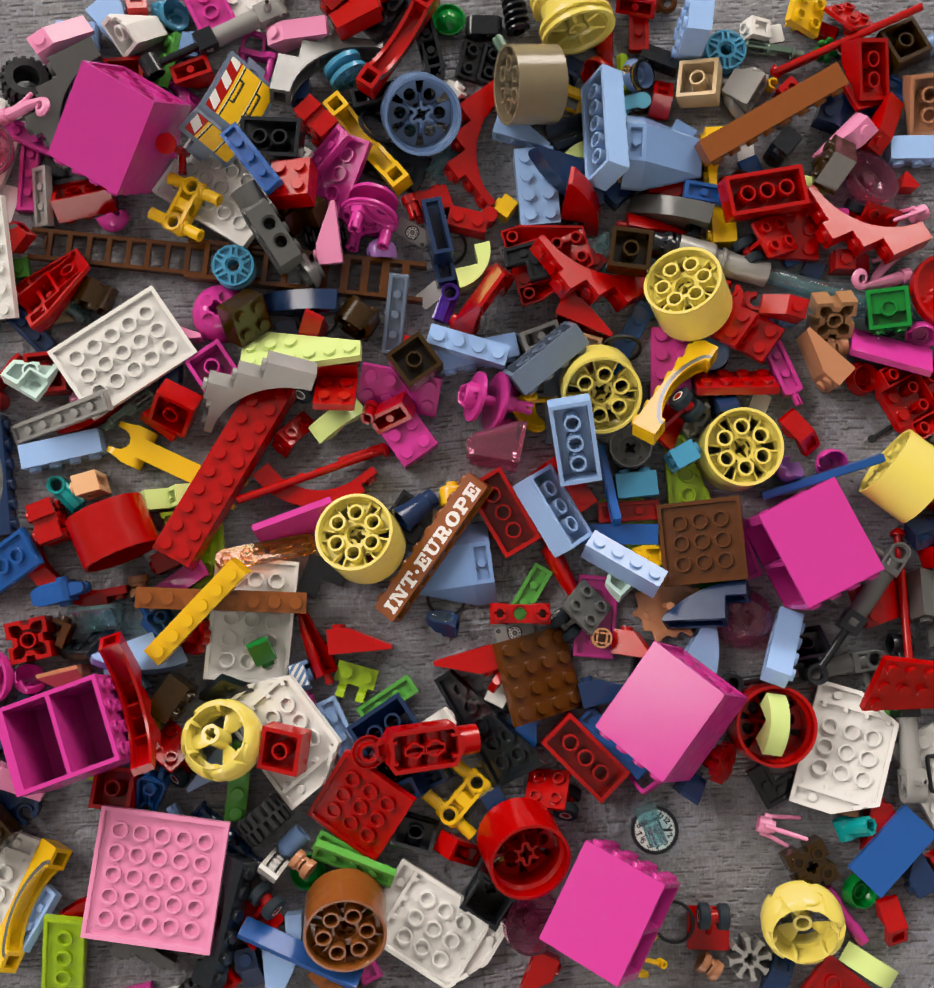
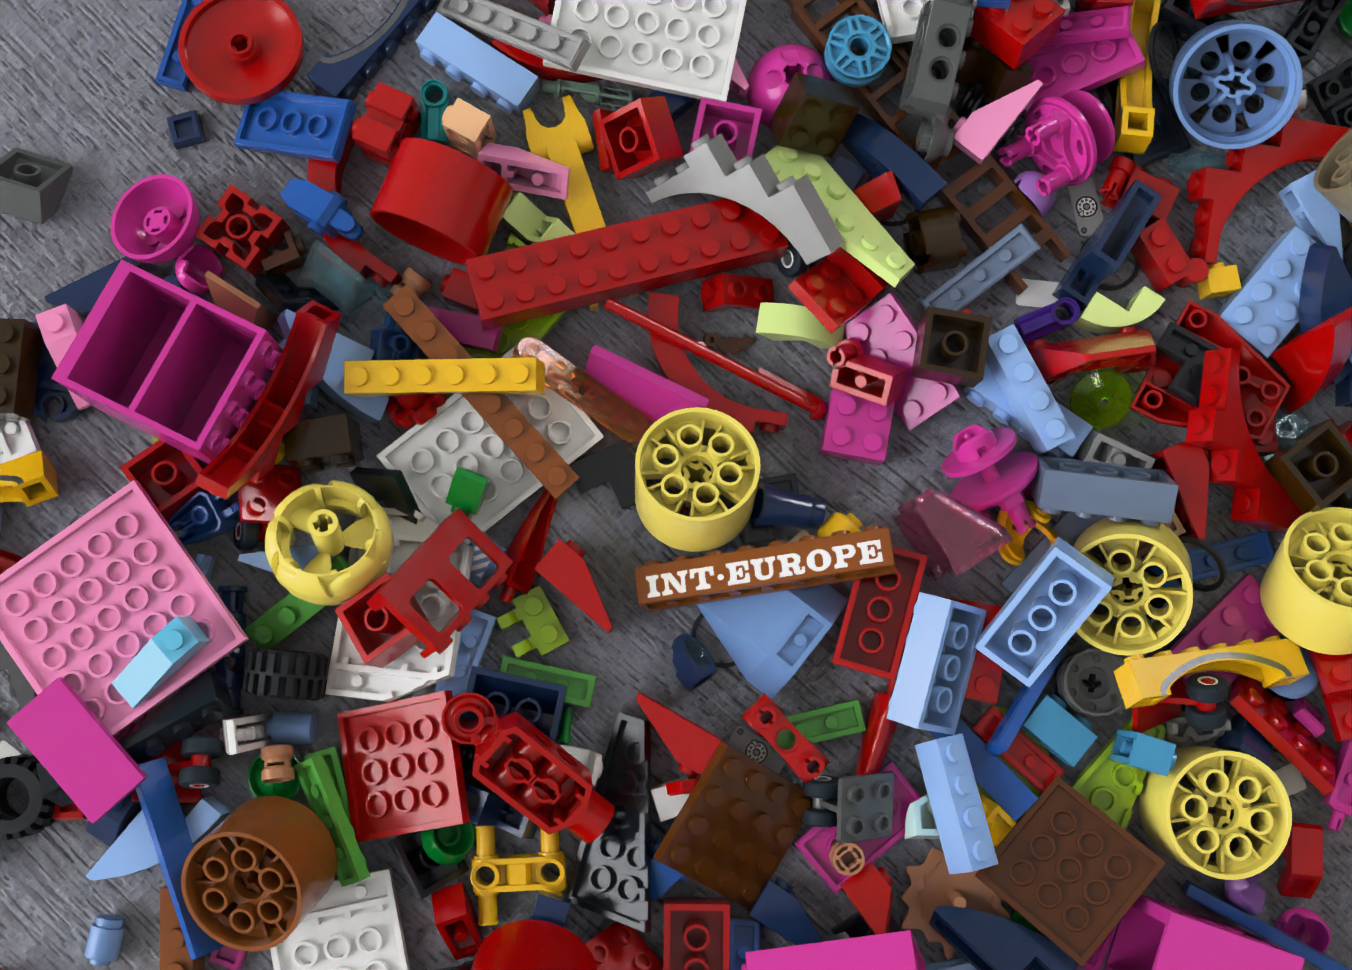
camera: 40 degrees right, 0 degrees up
none -> dark pink tile [6,677,148,824]
none -> medium azure slope [111,616,211,708]
none -> red window [366,508,513,659]
none -> green hat [421,822,475,866]
none -> bright pink slope [477,142,570,200]
none -> green piece [558,707,574,743]
none -> reddish brown piece [703,333,754,355]
none -> clear neon green dish [1070,369,1132,430]
none -> dark pink tile [1292,697,1326,738]

